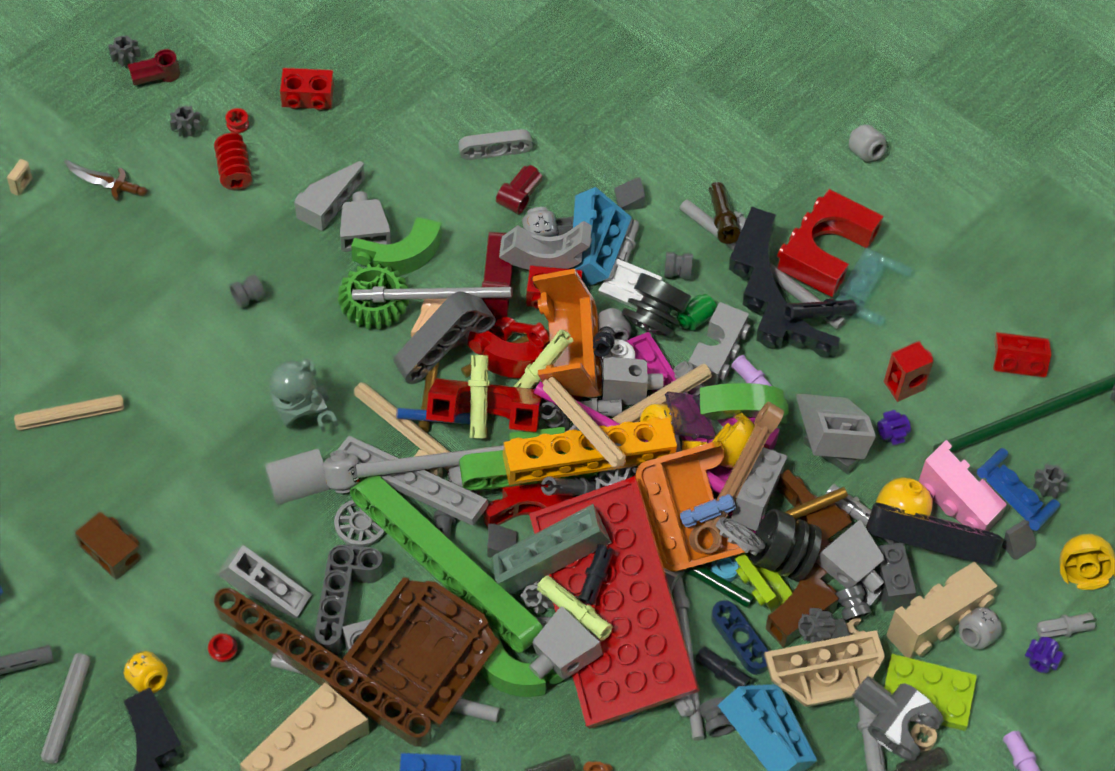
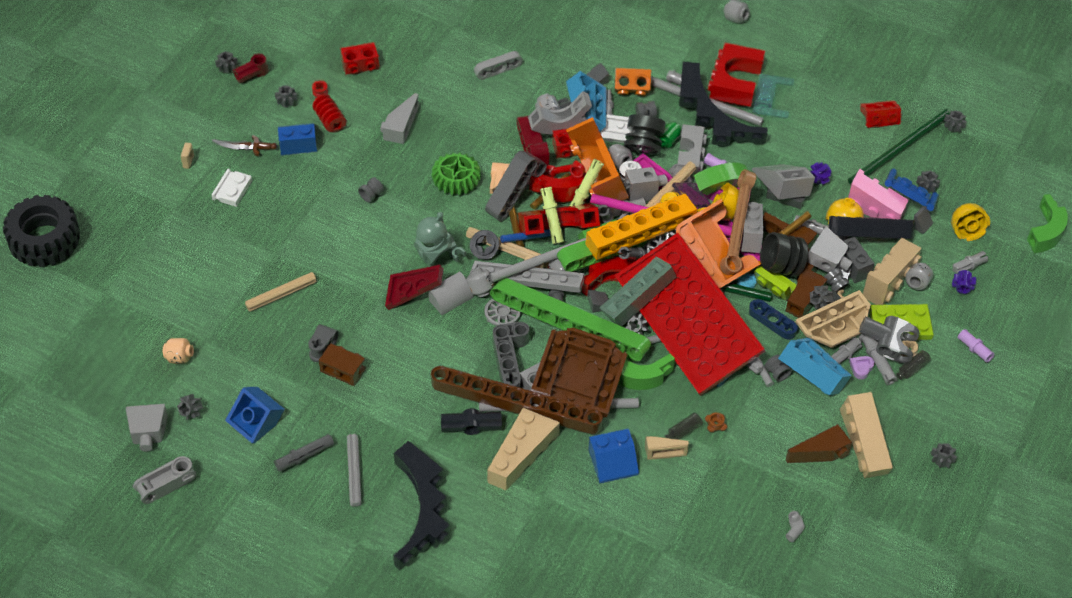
camera: 15 degrees left, 5 degrees down
yellow head [124,651,168,693] -> none
red plate [208,633,237,662] -> none
light grey slope [217,545,311,618] -> none
light grey torso [340,191,391,252] -> none
bright green arch [351,217,442,276] -> none
light grey bar [352,286,512,303] -> none
dark red piece [495,165,543,215] -> none
light grey torso [529,606,603,679] -> none
yellowish green pin [537,576,613,641] -> none
tan axle [543,377,626,468] -> none
black pin [578,544,615,605] -> none
black pin [593,326,615,357] -> none
medium blue axle [680,494,736,527] -> none
black pin [695,646,752,689] -> none
dark brown pin [709,182,741,244] -> none
light grey wheel [715,517,765,555] -> none
black pin [783,299,857,320] -> none
red brick [883,341,934,402] -> none
none -> white plate [212,169,252,207]
none -> blue slope [278,123,317,155]
none -> dark grey piece [308,324,339,362]
none -> dark red wing [385,265,444,310]
none -> black piece [441,408,502,435]
none -> black gear [470,230,500,260]
none -> orange brick [614,68,651,96]
none -> light grey axle [831,337,862,364]
none -> lavender tile [849,356,874,379]

